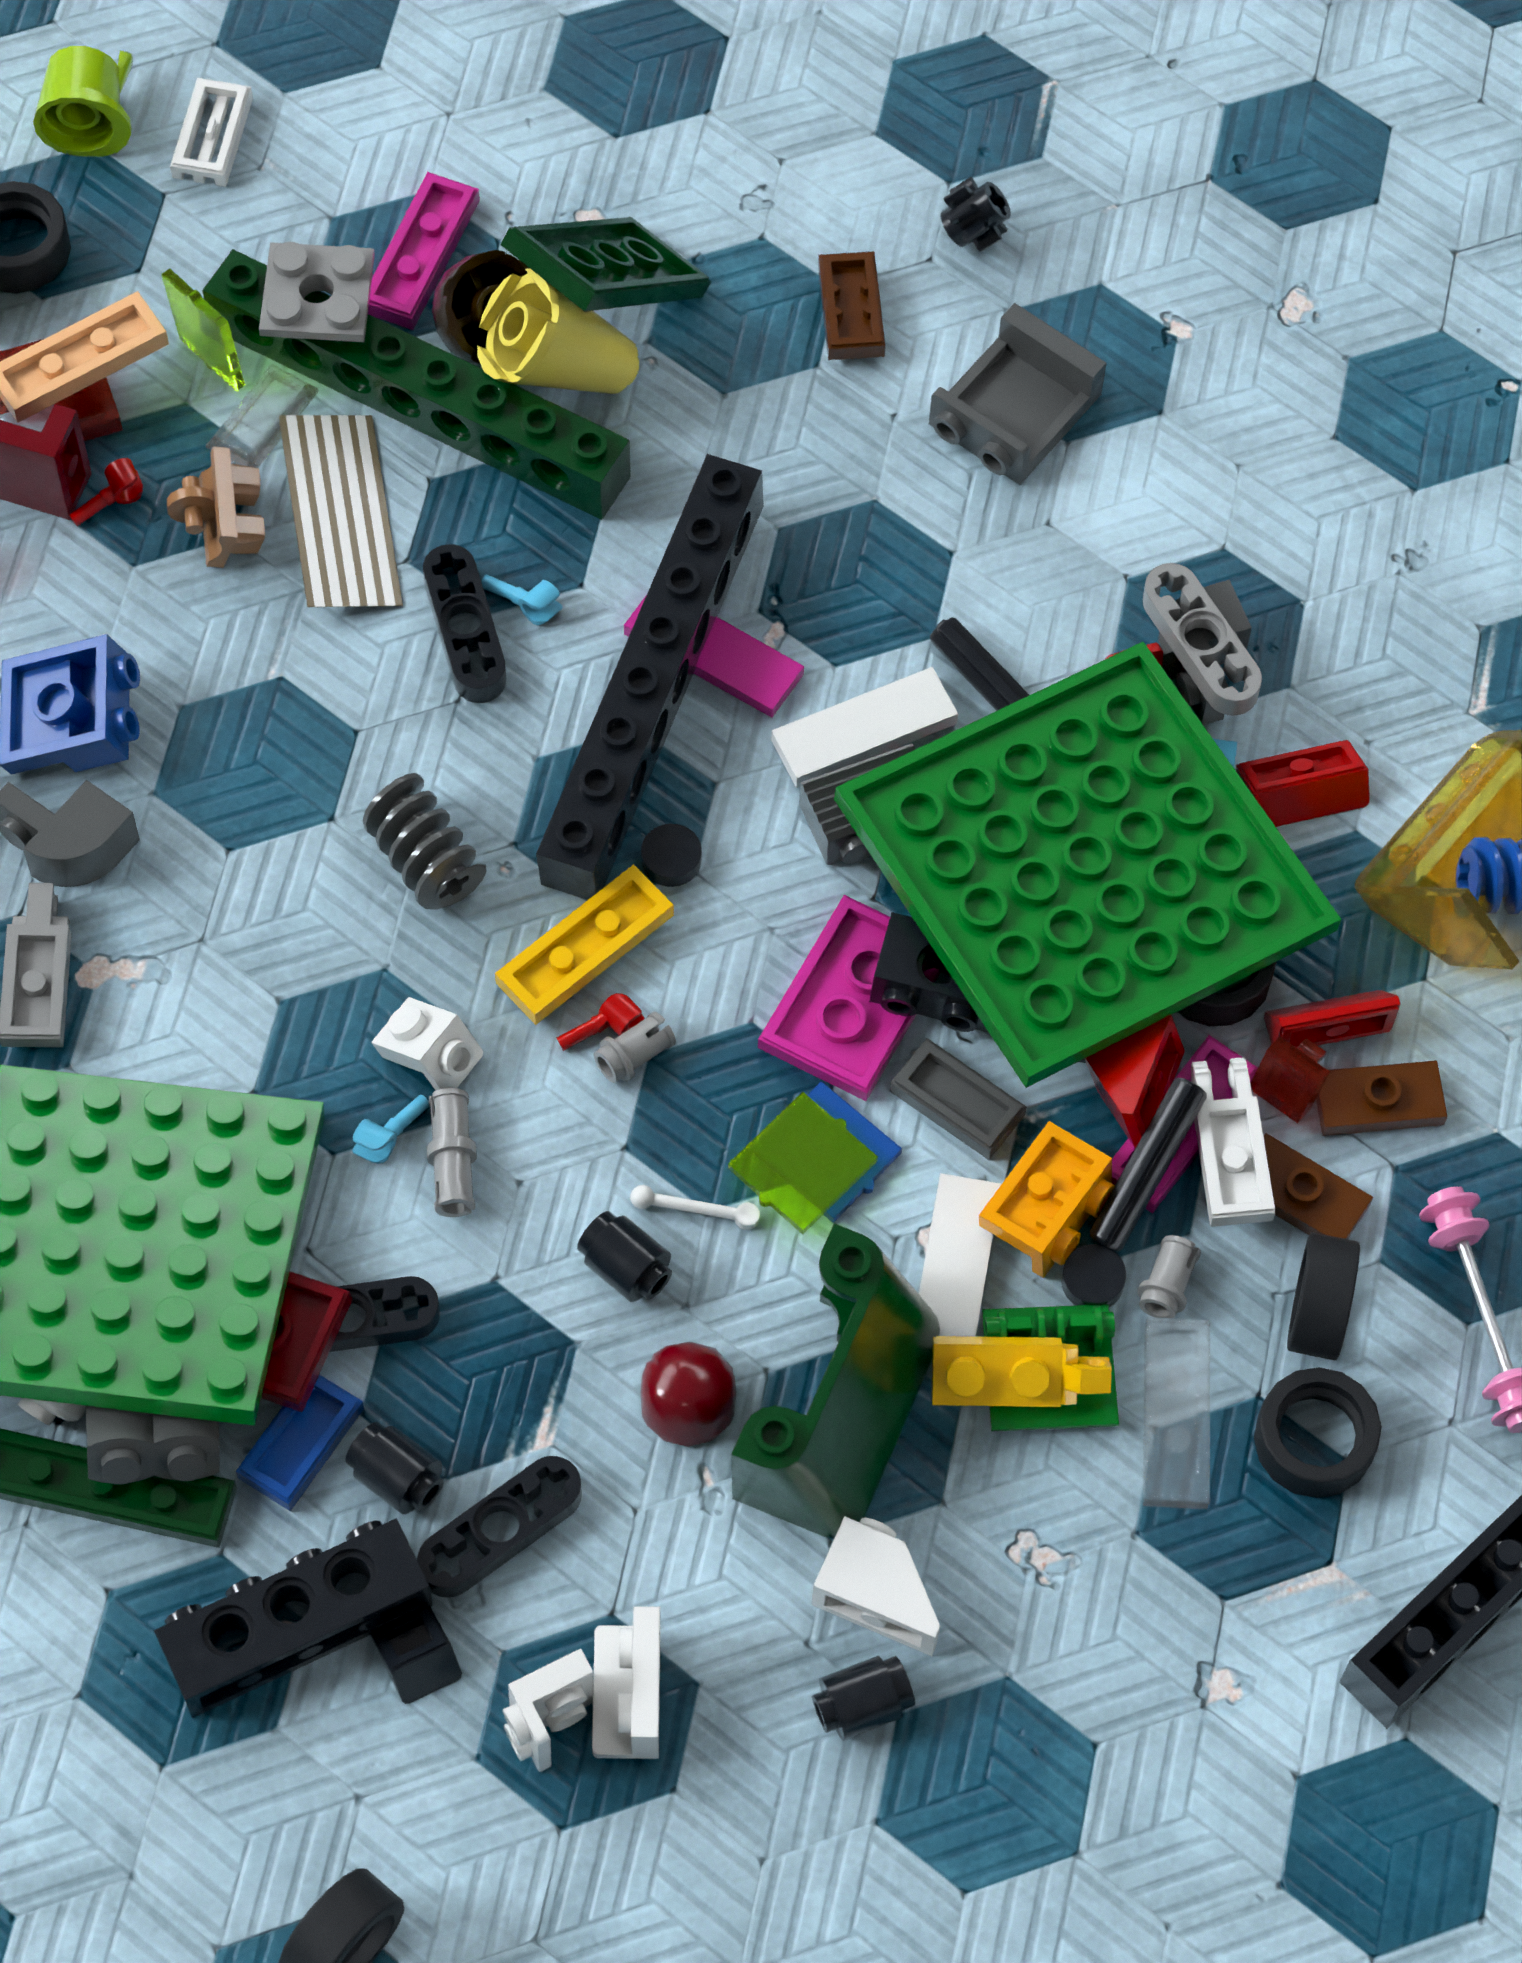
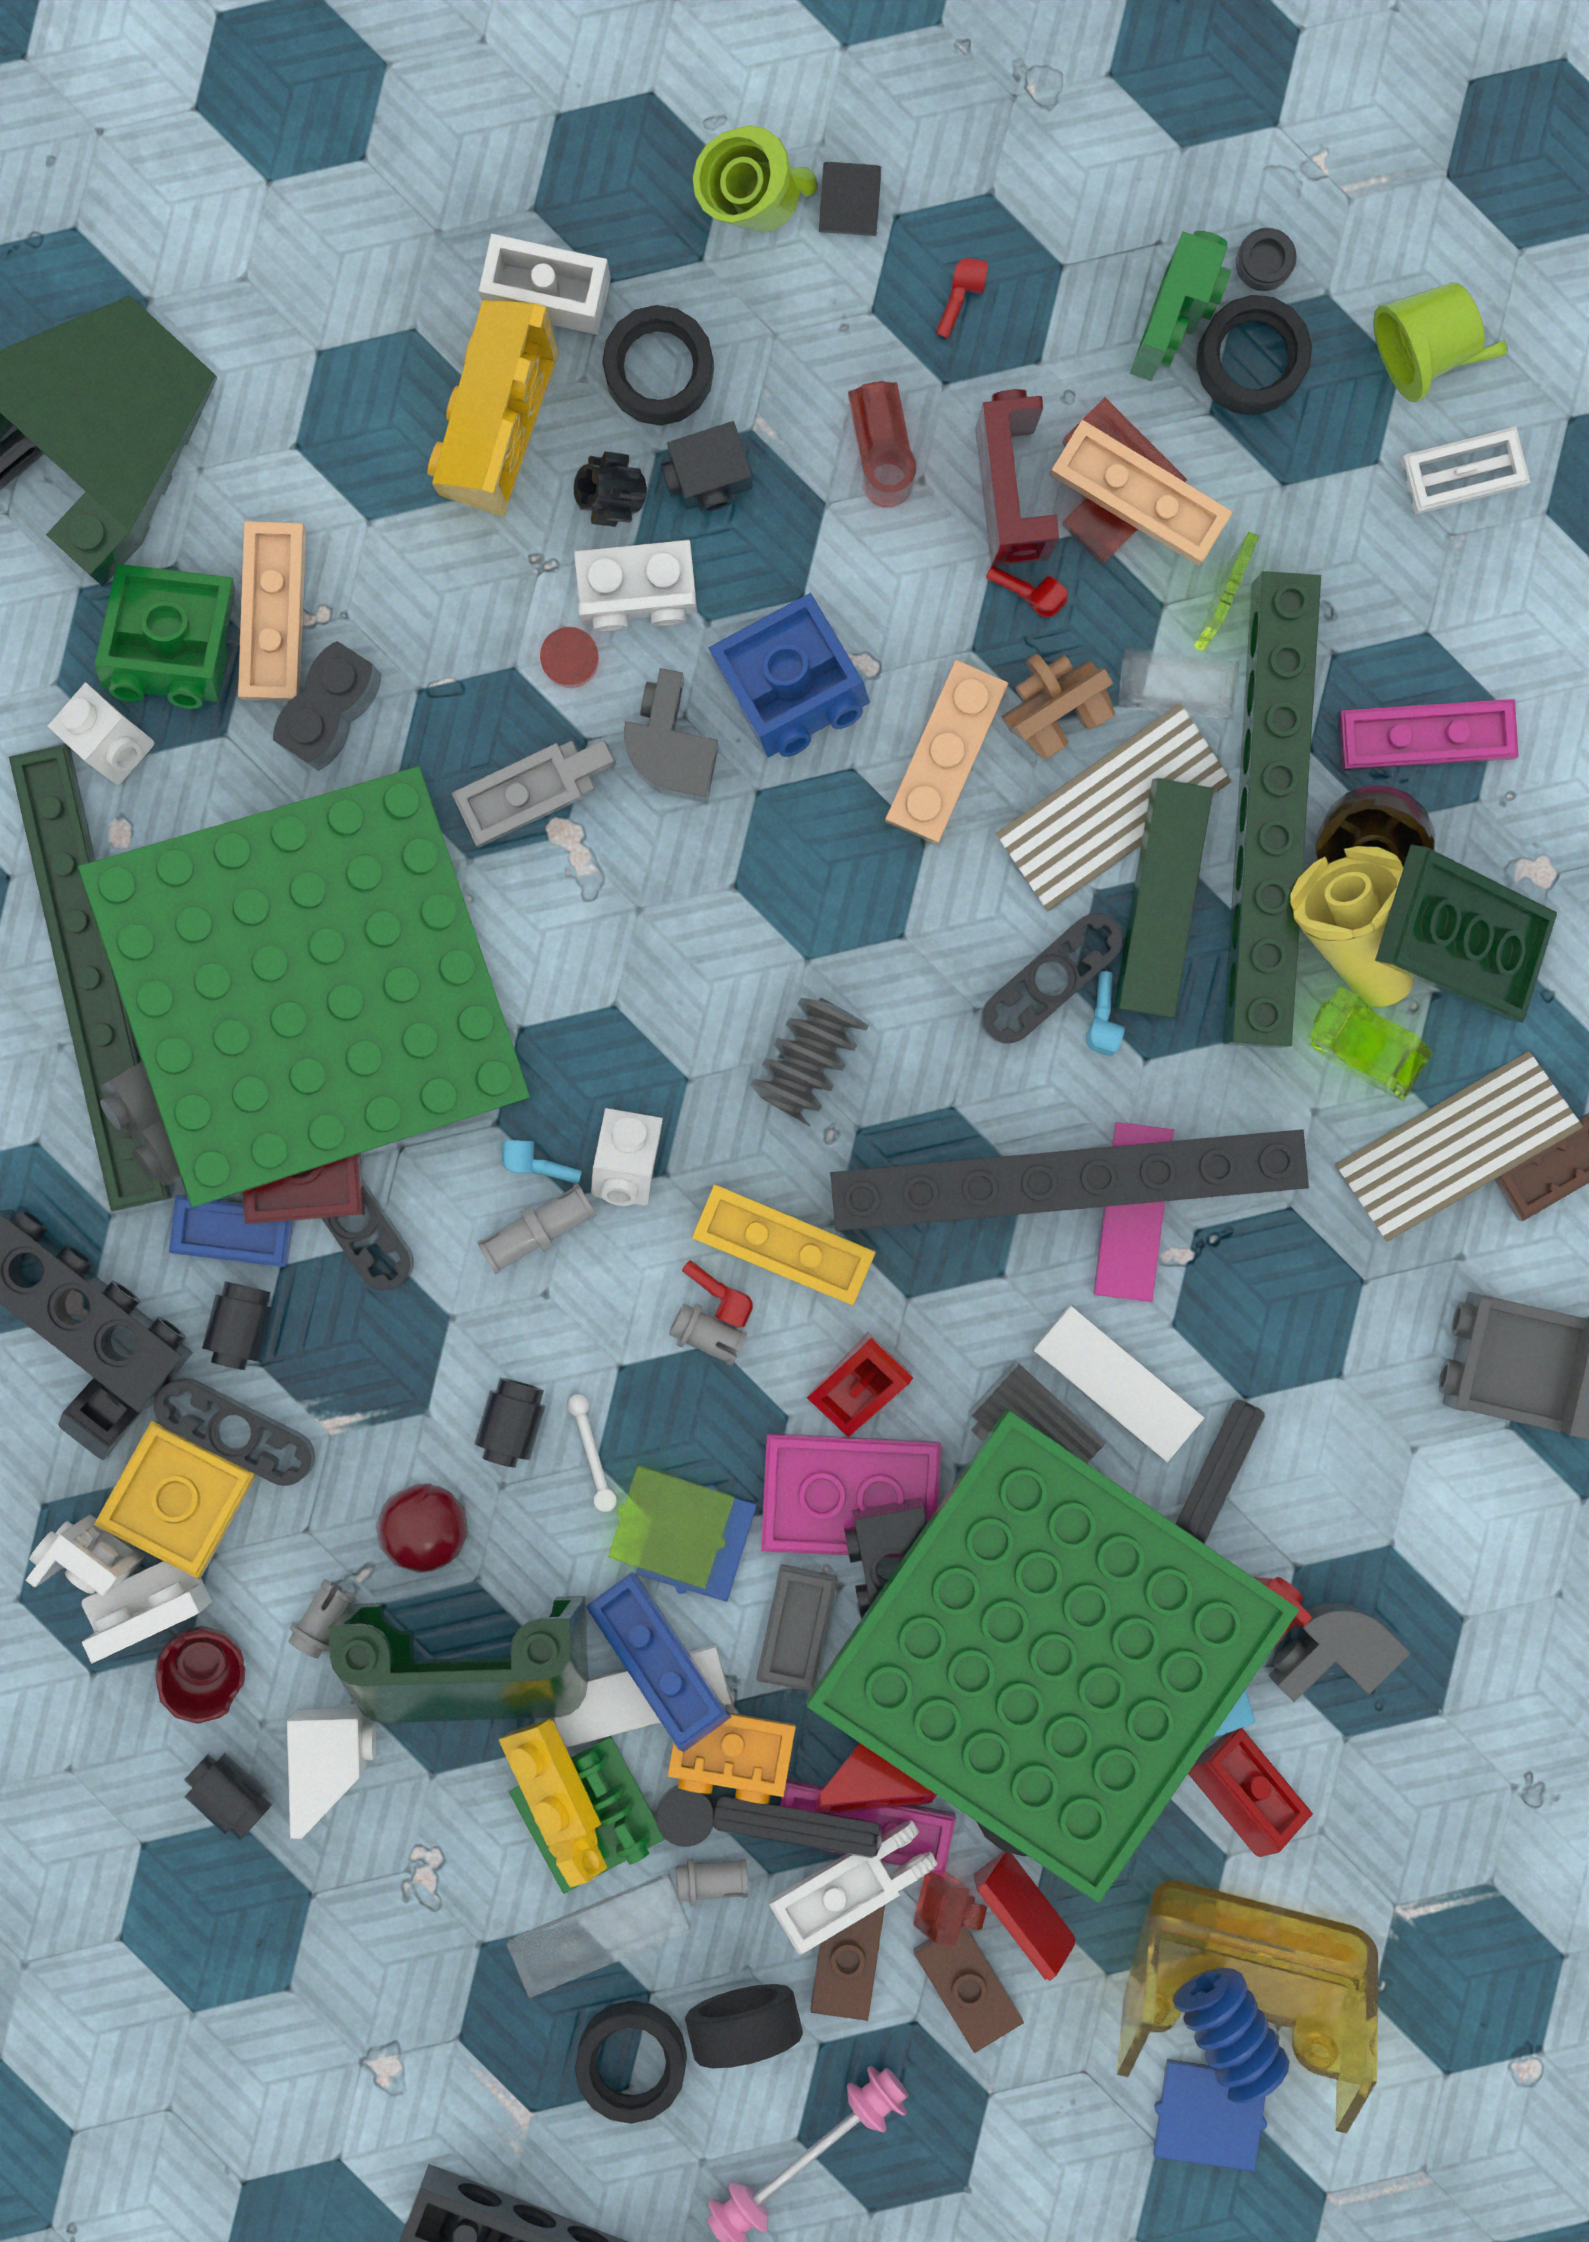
camera: 65 degrees right, 25 degrees up
light grey piece [259,242,375,342] -> none
black tile [641,824,702,887] -> none
light grey beam [1142,563,1262,716] -> none
none -> yellow plate [94,1421,257,1579]
none -> dark red hair [155,1626,246,1724]
none -> light grey pin [288,1579,356,1659]
none -> blue tile [585,1572,731,1752]
none -> red slope [807,1332,913,1438]
none -> light nougat plate [885,660,1009,845]
none -> dark green tile [1114,778,1214,1018]
none -> clear neon green brick [1309,986,1433,1102]
none -> sticker [1335,1051,1583,1242]

